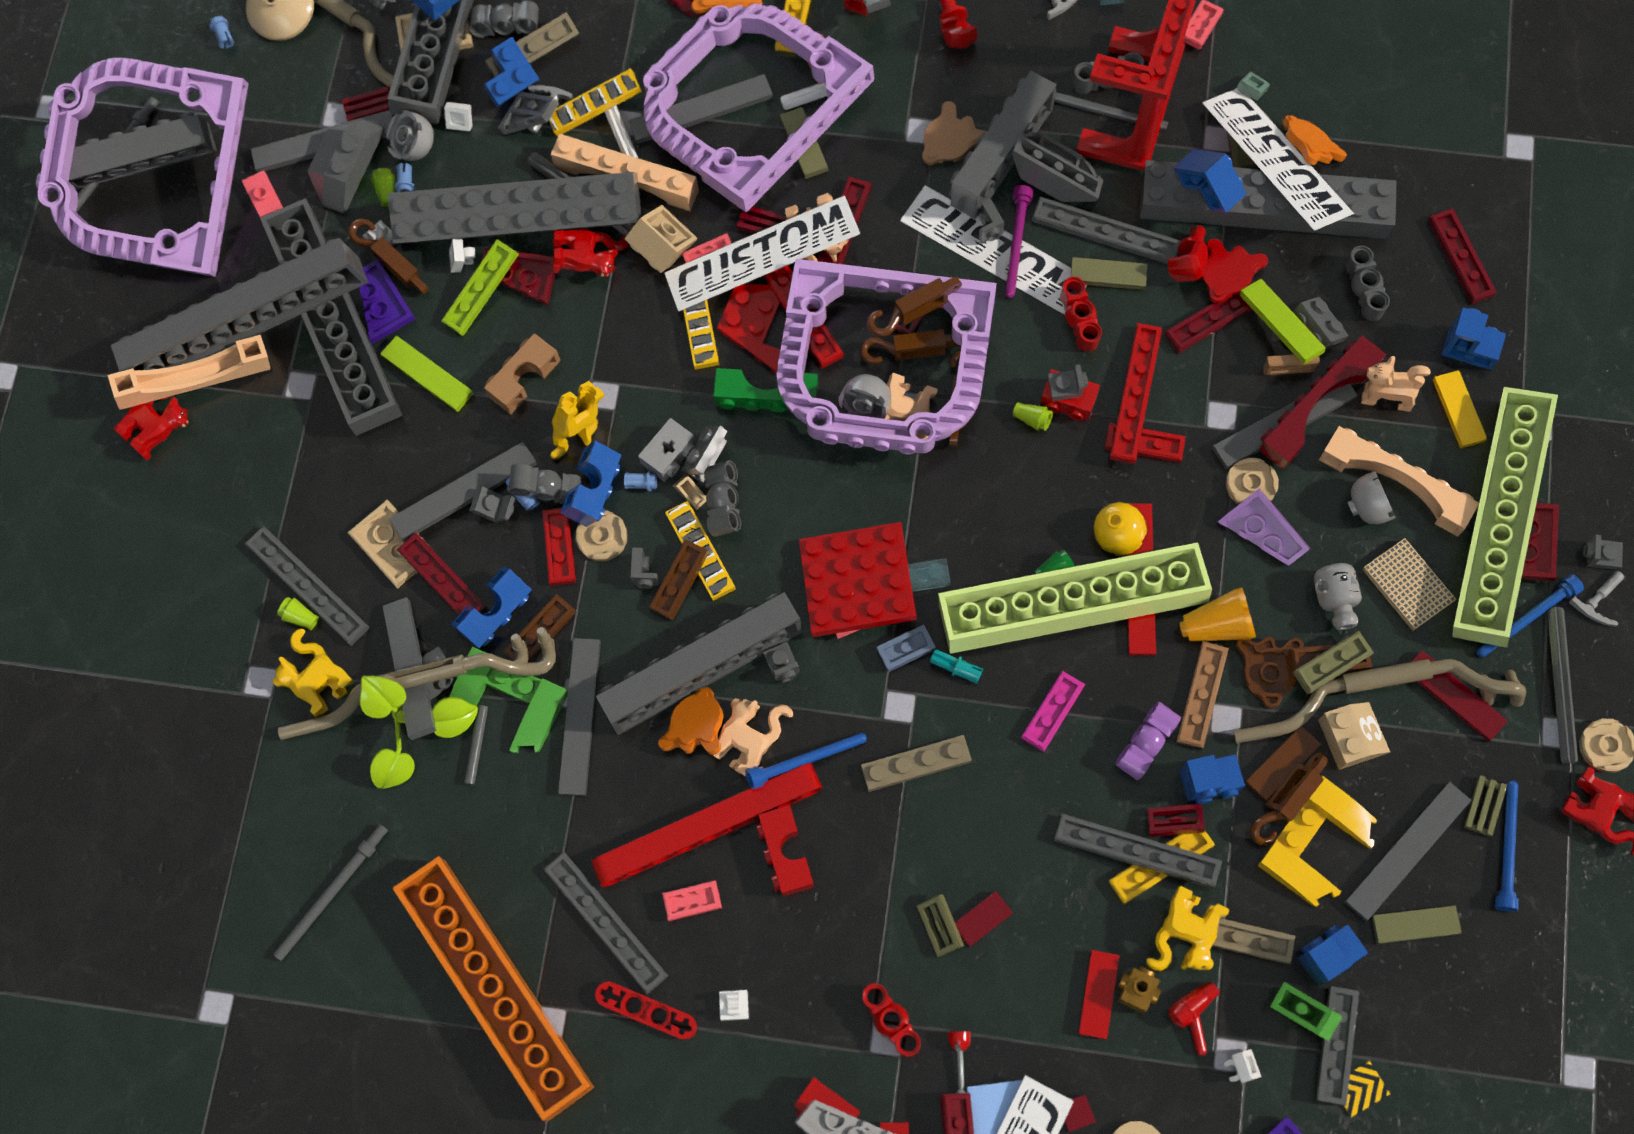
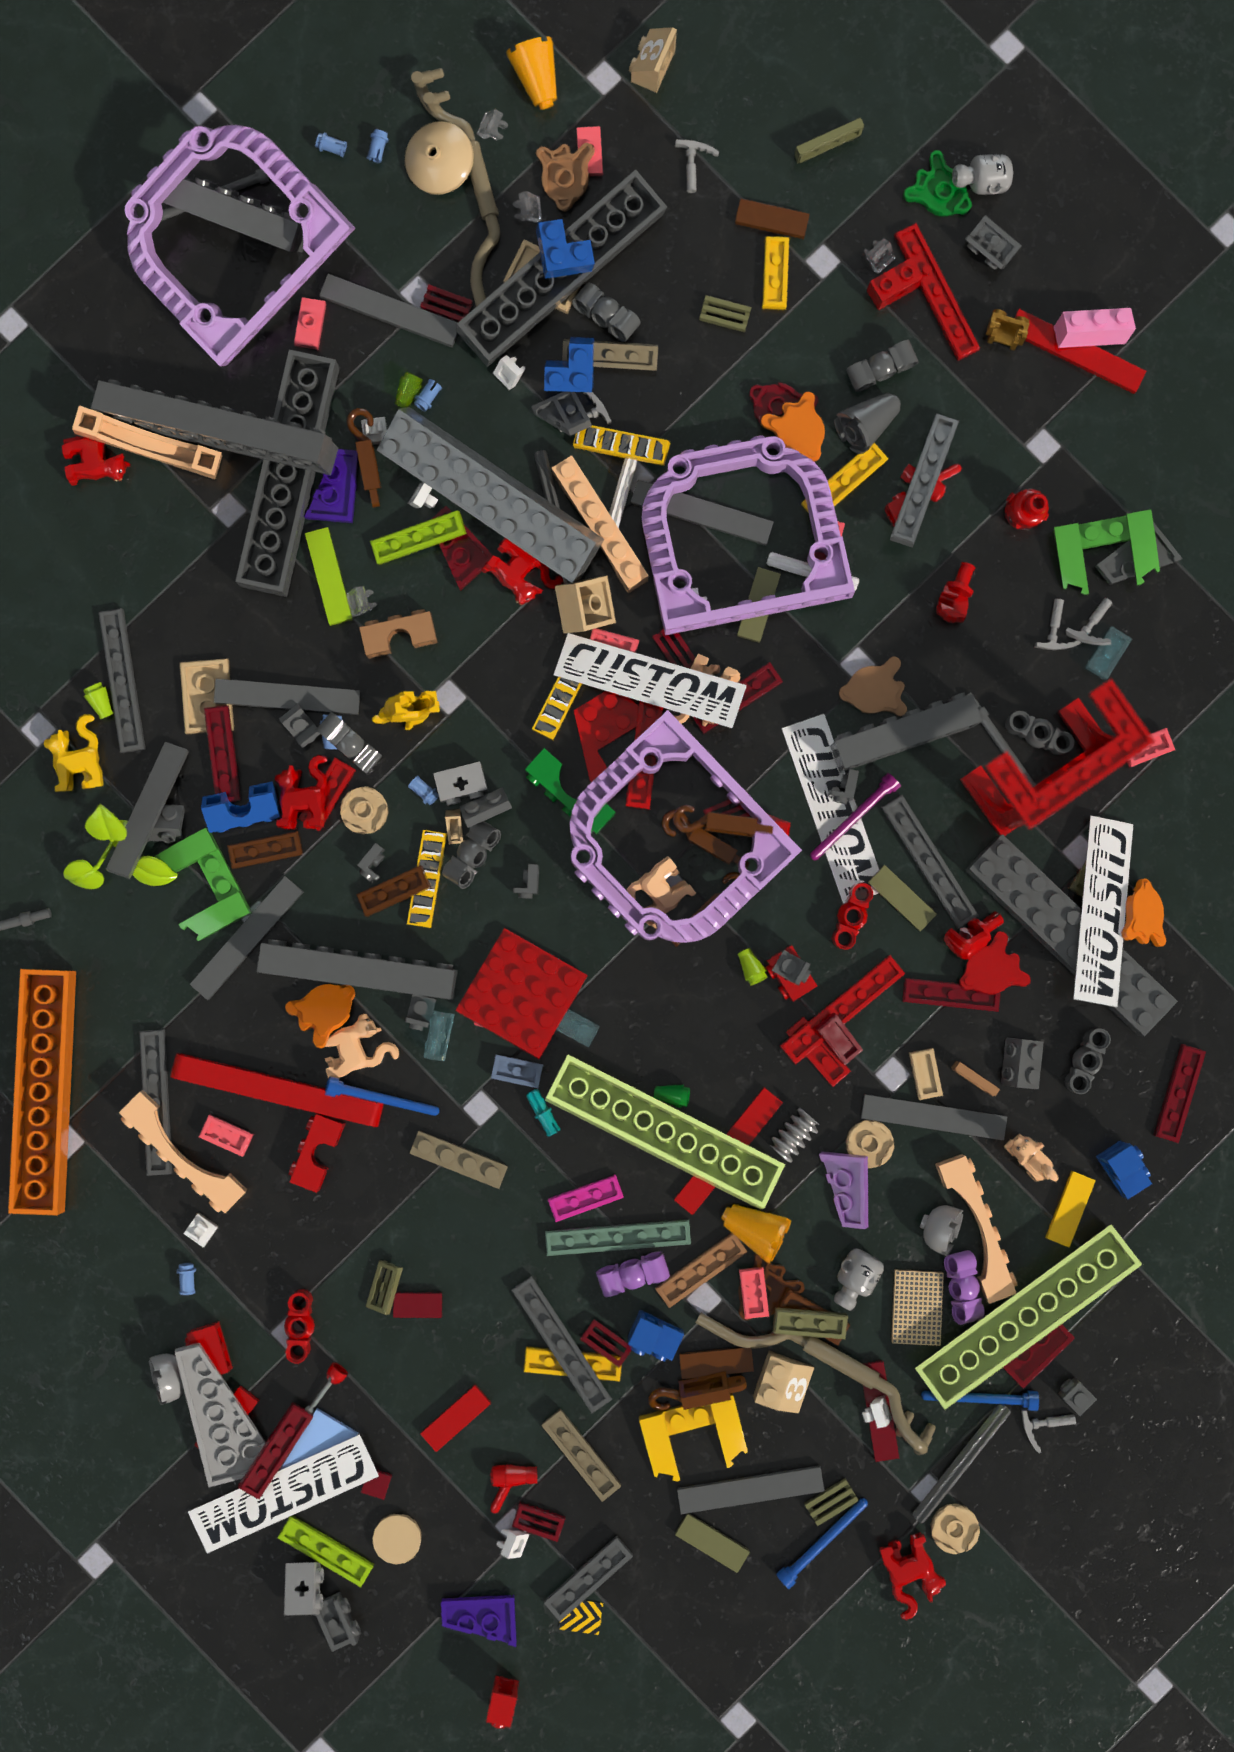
camera: 25 degrees right, 15 degrees up
dark tan piece [278,627,556,740] -> none
dark grey wedge [307,119,385,215] -> none
light grey cylinder [387,110,434,161] -> none
dark grey bar [464,705,488,785] -> none
blue arch [560,440,621,527] -> none
red beam [595,982,698,1040] -> none
light grey cylinder [838,374,892,419] -> none
dark grey wedge [1012,132,1103,202] -> none
yellow cylinder [1093,502,1147,556] -> none
pearl gold brick [1117,967,1161,1014] -> none
yellow animal [1147,886,1229,971] -> none
blue brick [1174,149,1247,213] -> none
sand green tile [1237,72,1270,101] -> none
lime tile [1240,279,1326,365] -> none
dark red arch [1259,335,1387,470] -> none
bright green brick [1270,982,1343,1041] -> none
blue brick [1297,925,1368,986] -> none
none -> light nougat arch [119,1090,247,1213]
none -> medium blue pin [176,1263,196,1295]
none -> red animal [275,755,327,829]
none -> medium blue pin [315,132,347,157]
none -> clear tile [346,586,377,617]
none -> clear light blue plate [423,1010,455,1061]
none -> dark red tile [512,1502,565,1542]
none -> dark grey bracket [513,864,539,899]
none -> sand green tile [545,1219,691,1256]
none -> coral plate [739,1267,769,1319]
none -> light grey piece [770,1108,819,1163]
none -> dark red tile [815,1013,863,1065]
none -> white tile [862,1395,892,1428]
none -> tan tile [909,1048,943,1100]
none -> medium lavender piece [944,1250,985,1325]

